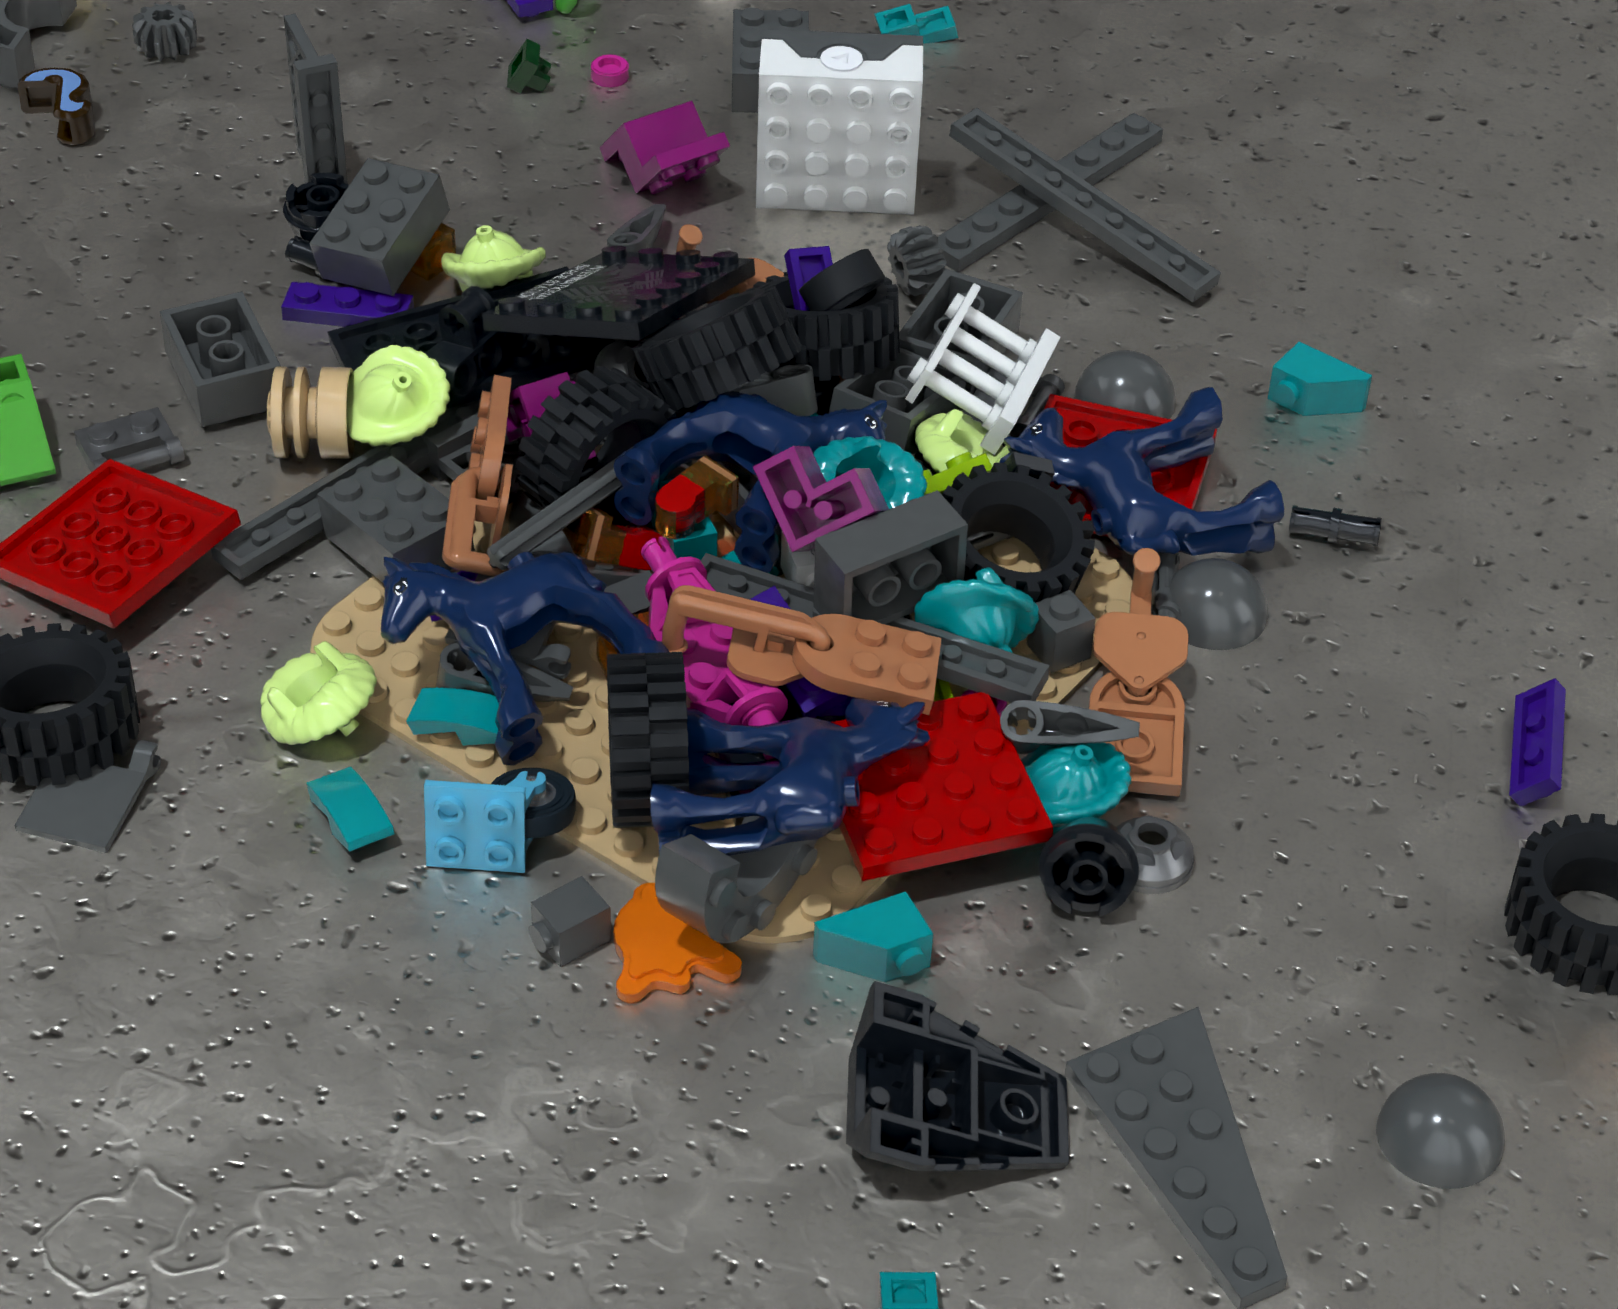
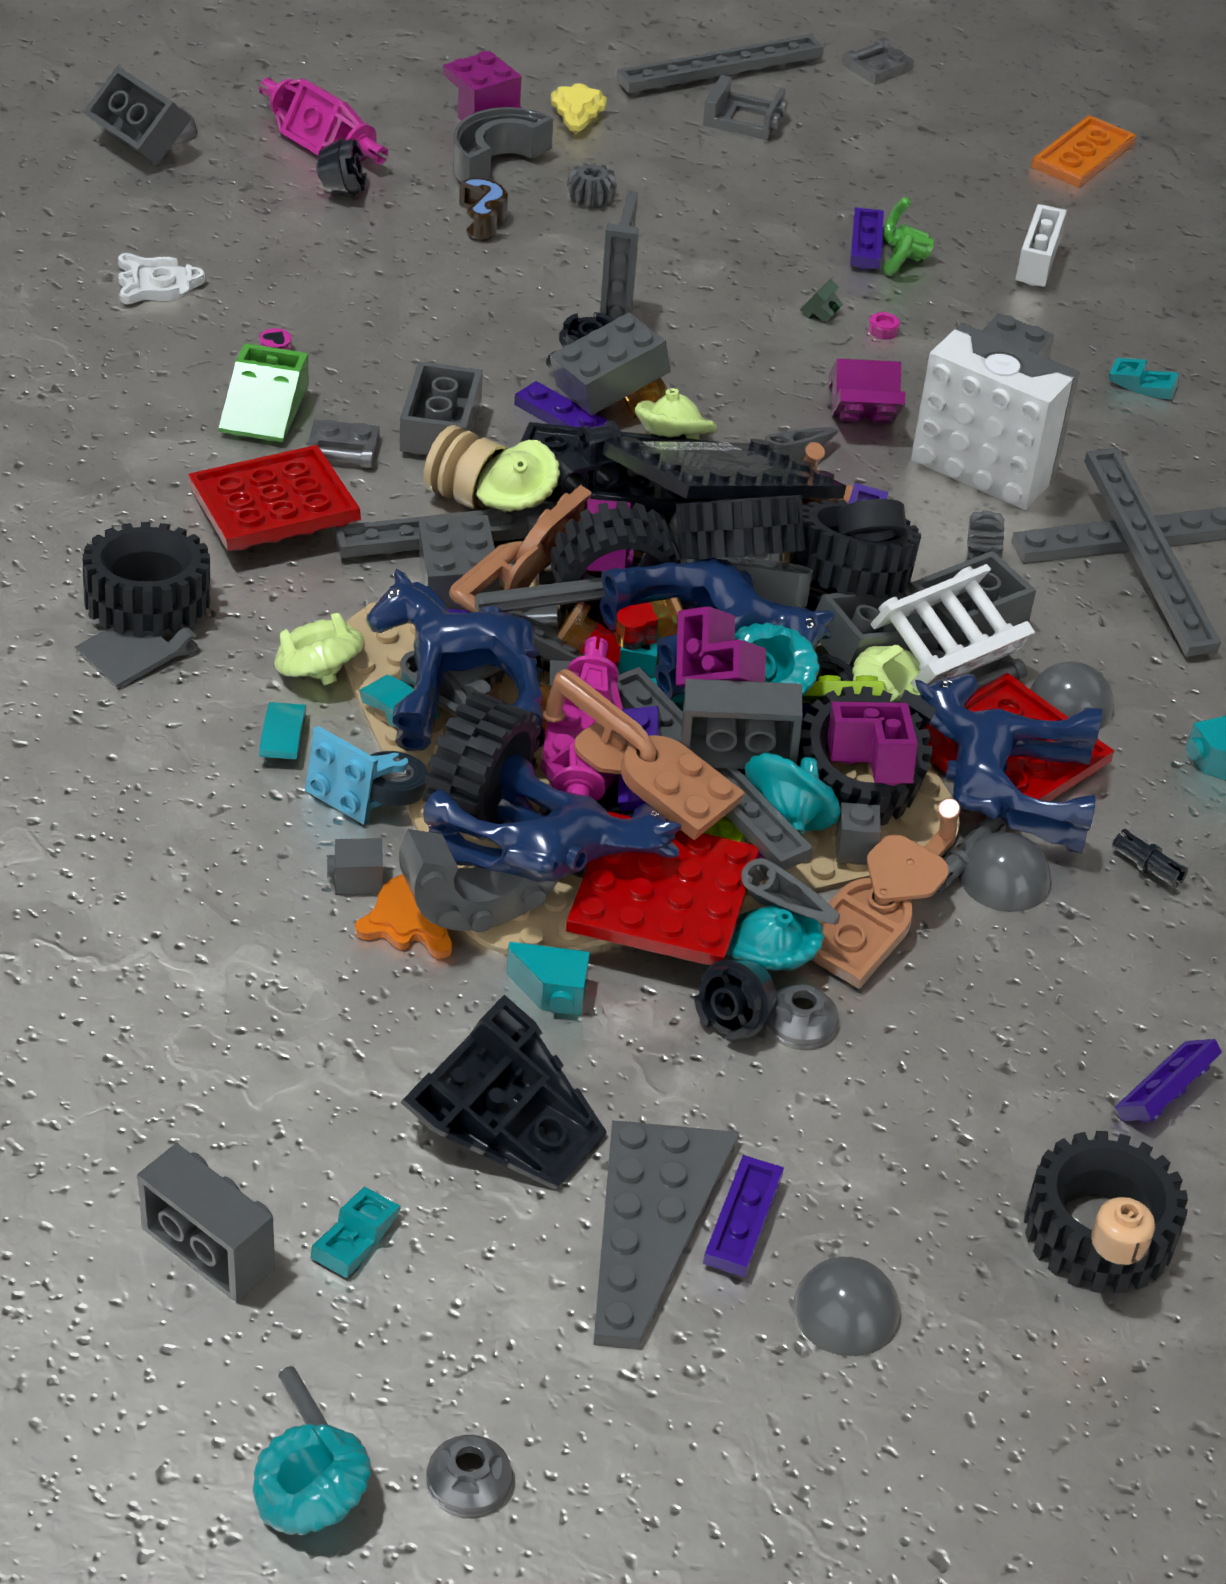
camera: 30 degrees right, 0 degrees up
none -> dark purple plate [703,1155,784,1277]
none -> magenta brick [827,702,918,785]

